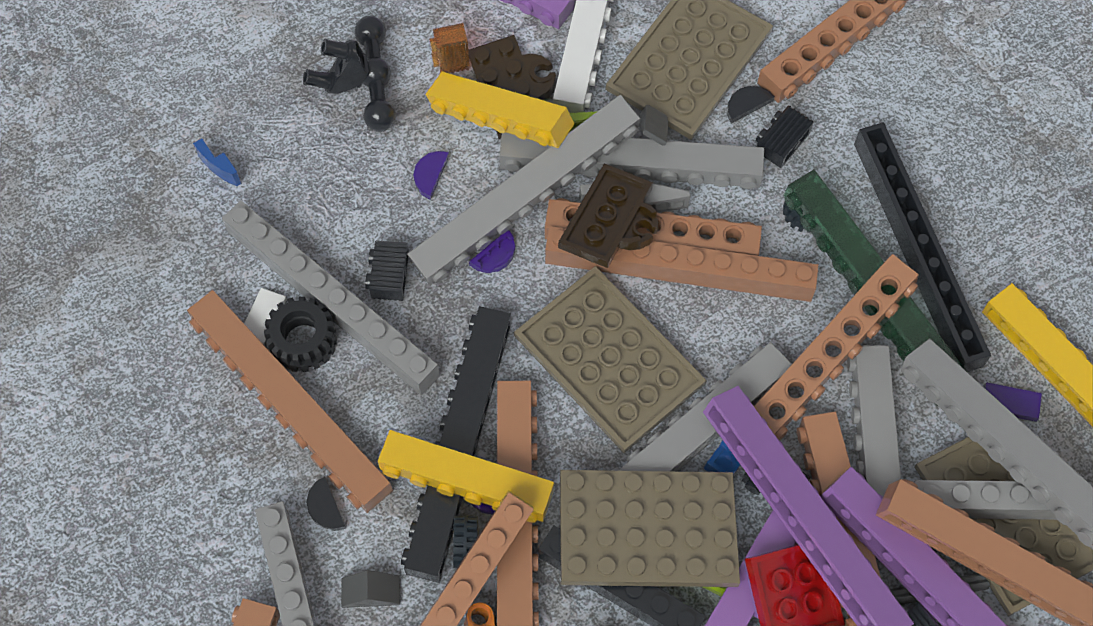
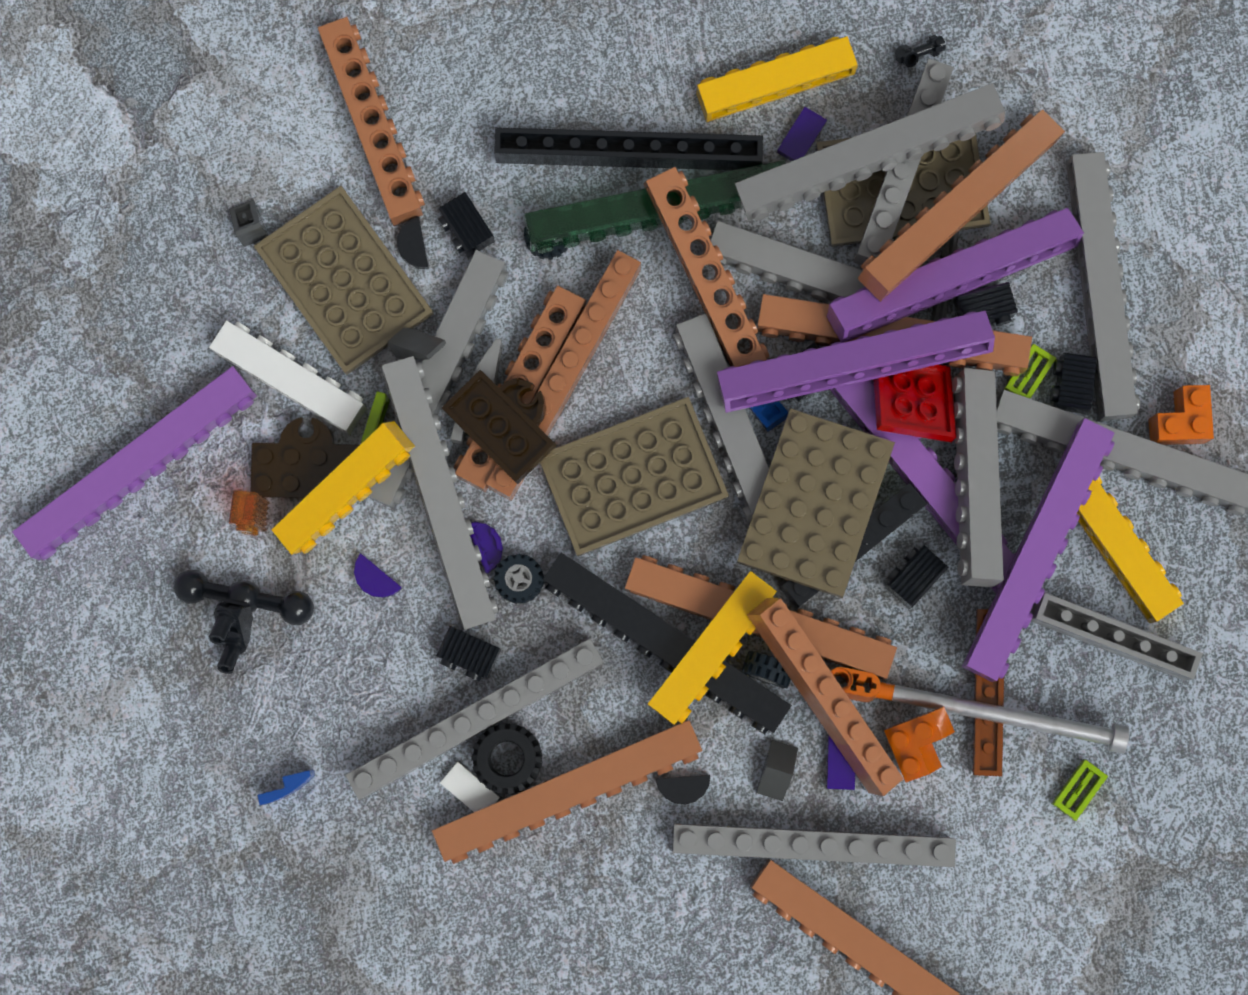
camera: 70 degrees left, 15 degrees up
none -> black wheel [494,554,544,604]

